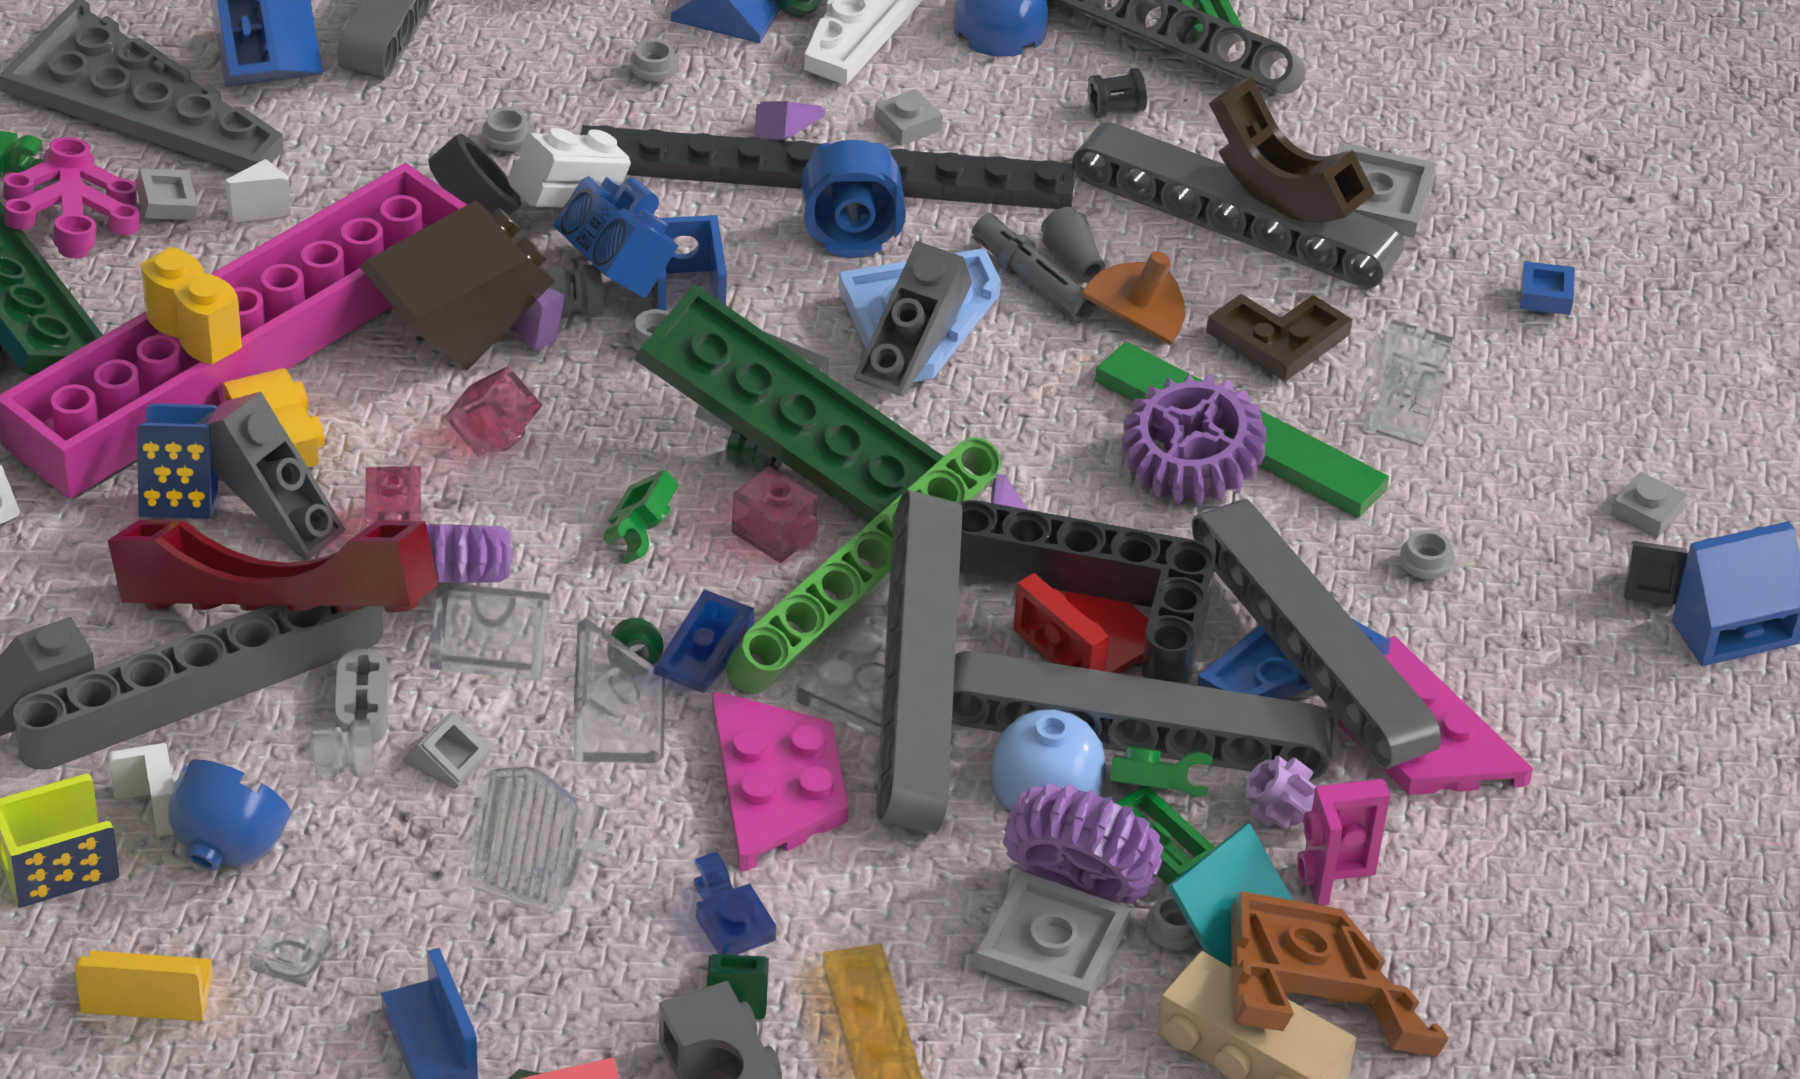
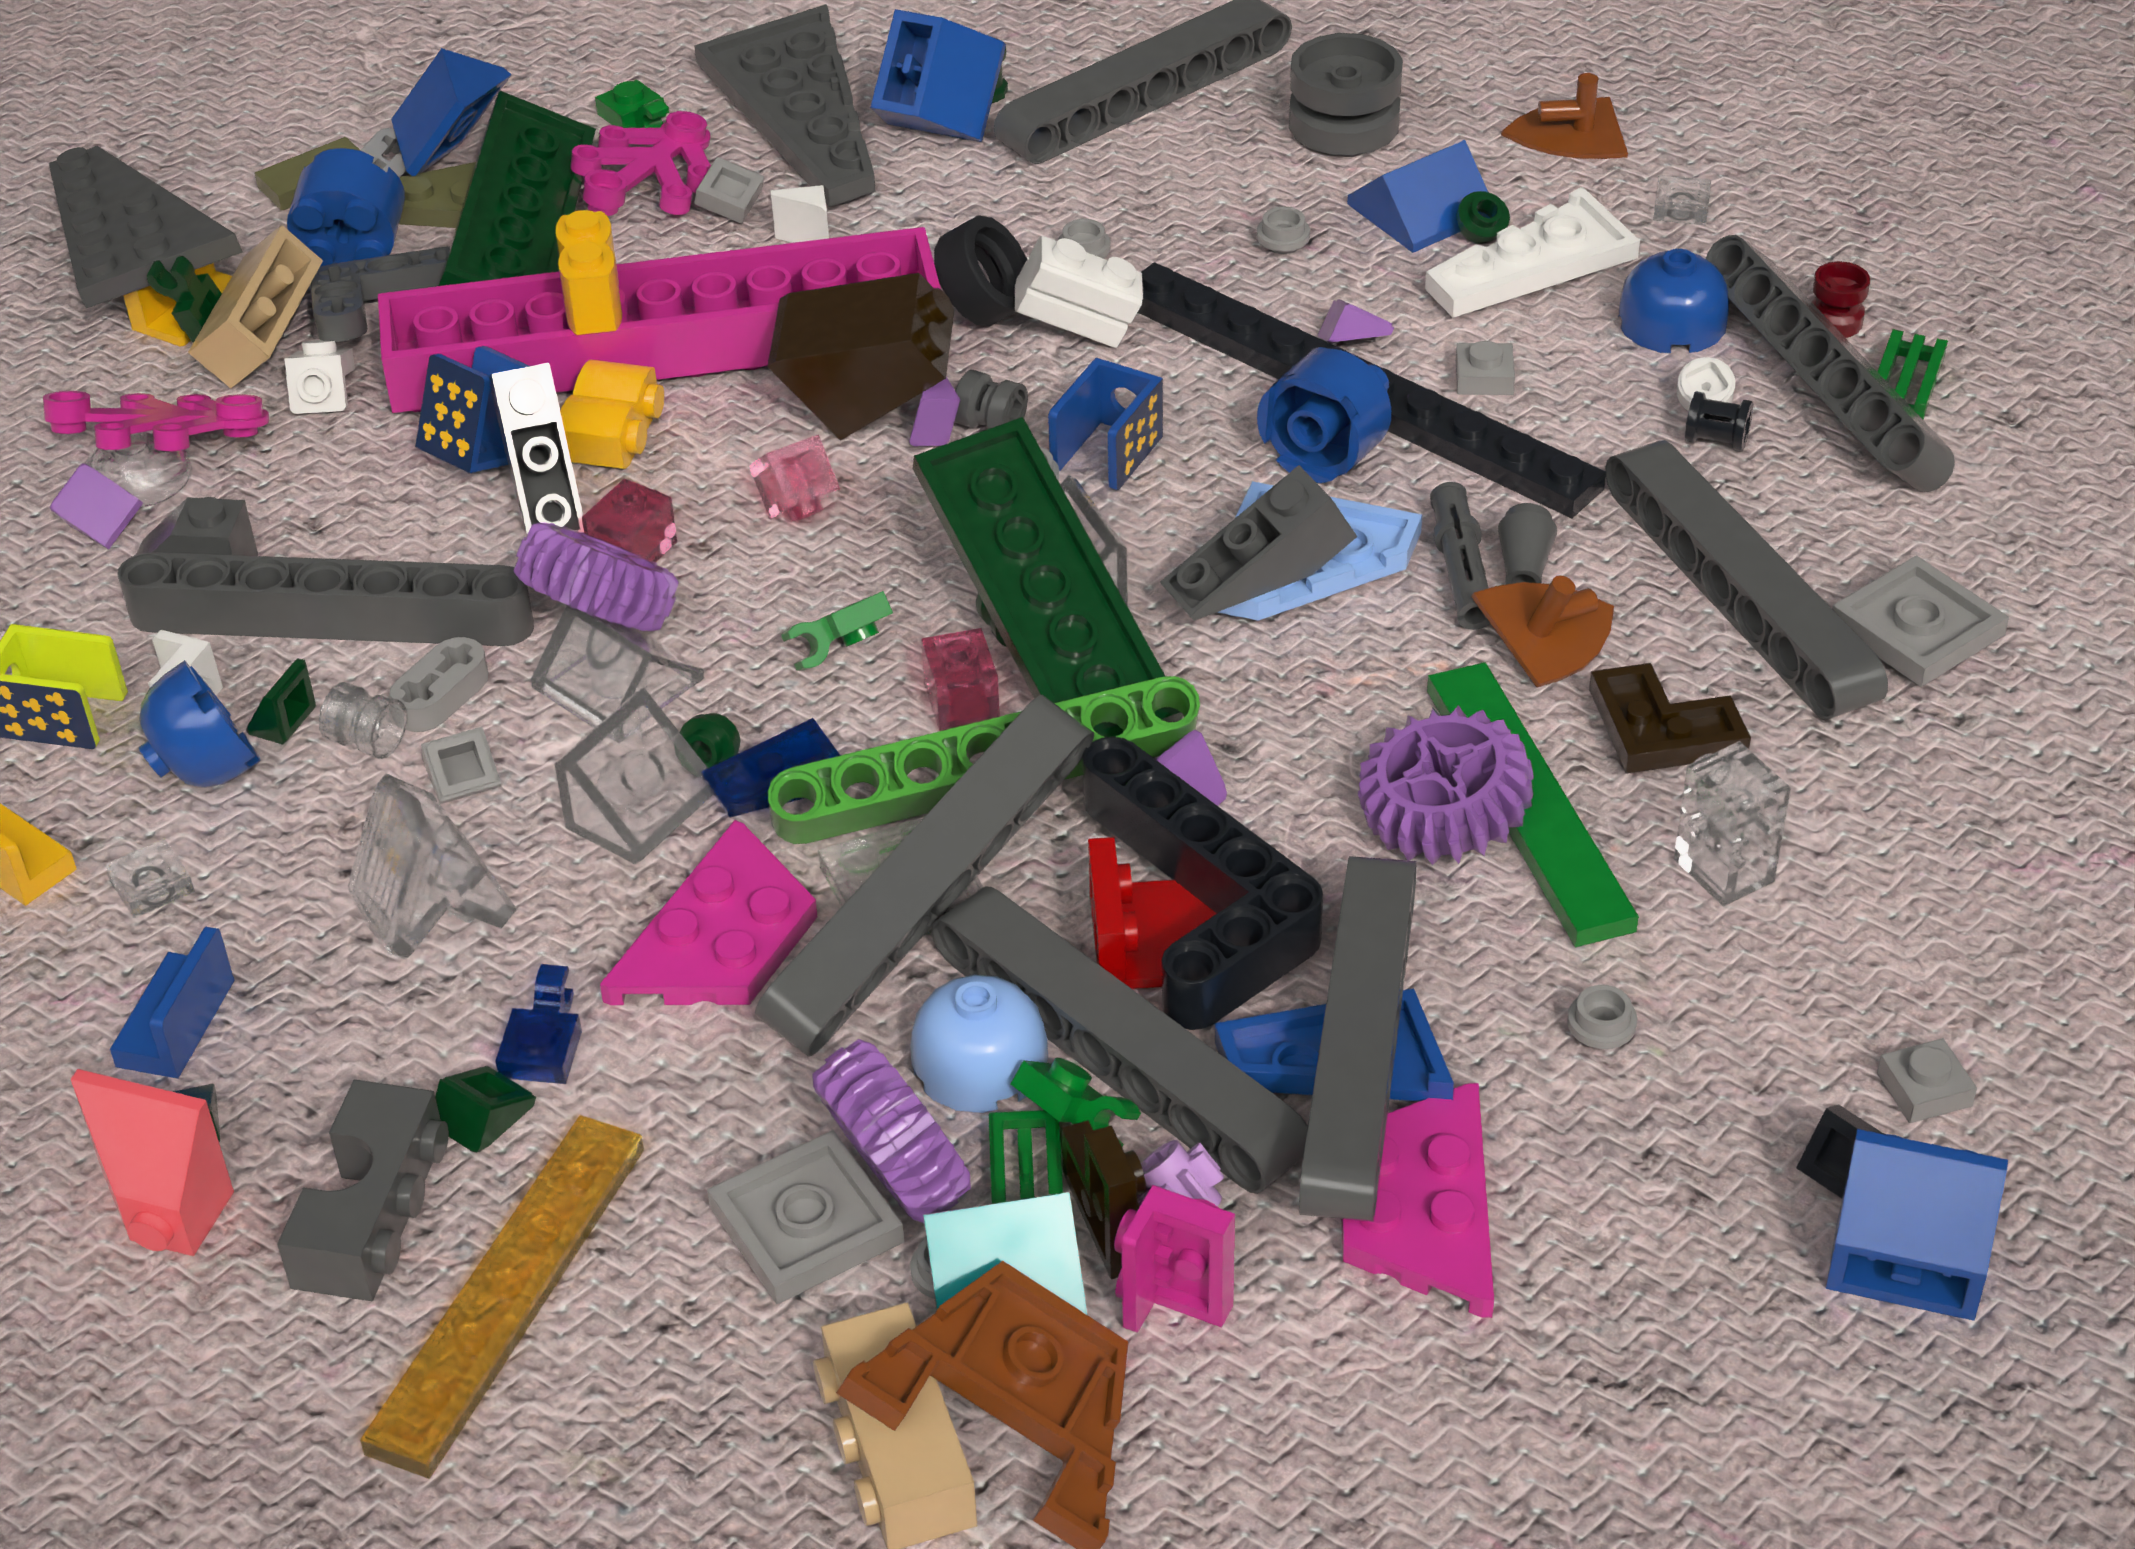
camera: 40 degrees right, 0 degrees up
dark red arch [107,520,438,613] -> none
blue piece [552,176,679,298] -> none
dark brown arch [1208,77,1375,223] -> none
blue plate [1520,261,1574,315] -> none
none -> dark green slope [246,658,316,745]
none -> dark brown plate [1061,1120,1146,1279]
none -> white tile [1677,357,1735,412]

